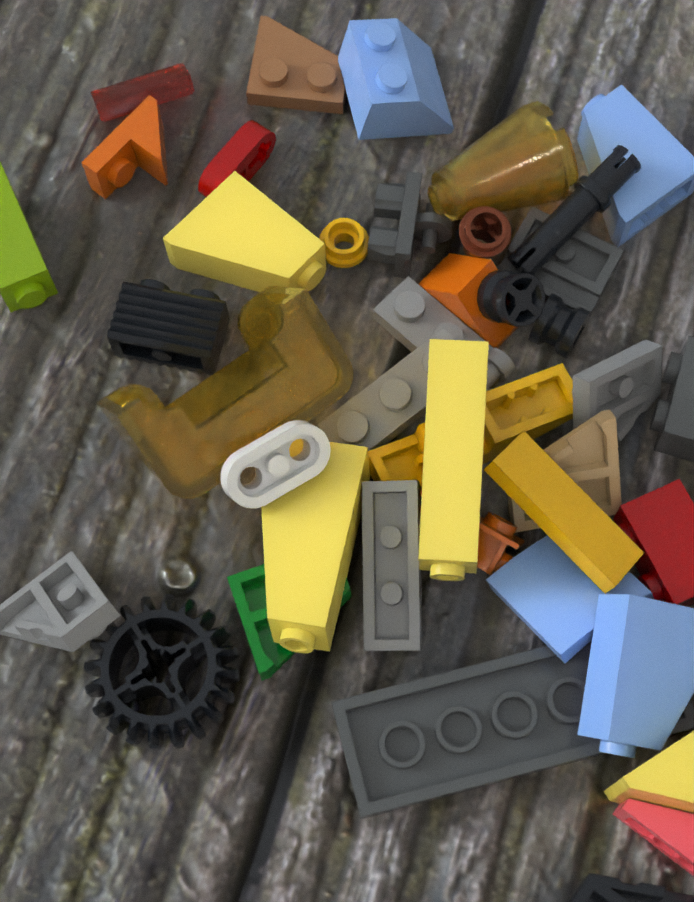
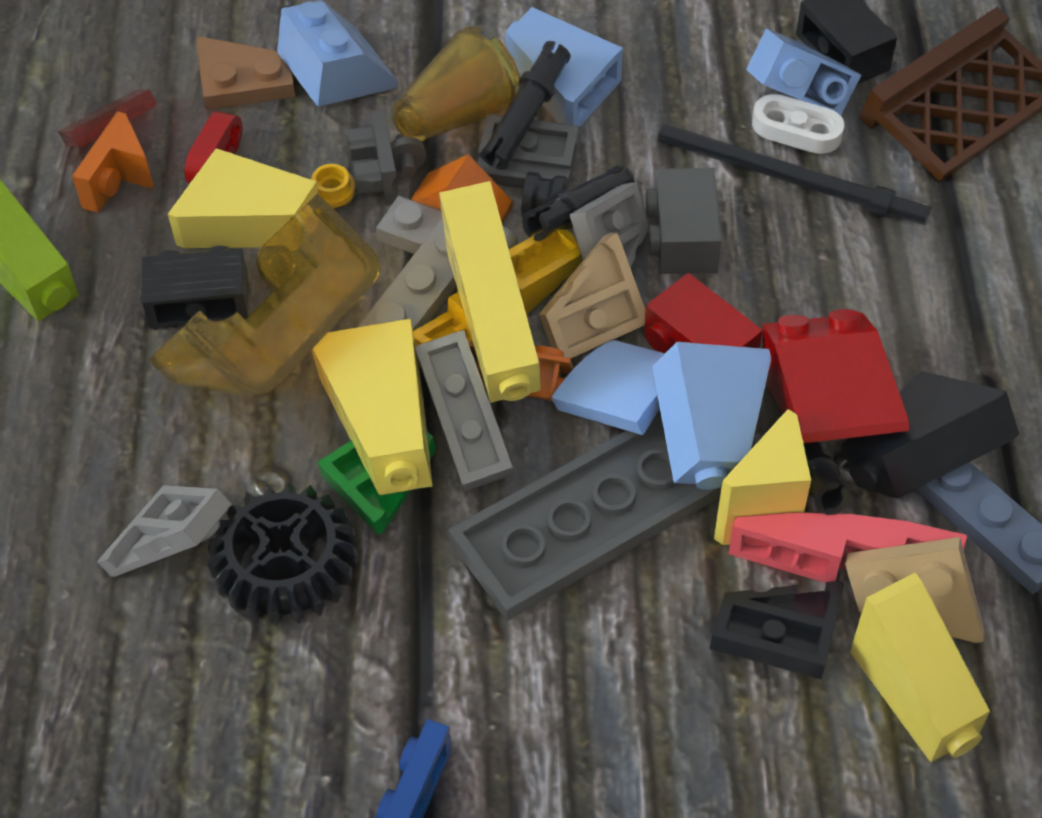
camera: 20 degrees left, 15 degrees down
white plate [220,420,331,509] -> none
copper cone [459,206,511,259] -> none
black wheel [477,270,545,327] -> none
yellow tile [483,431,644,594] -> none
none -> black pin [522,165,635,241]

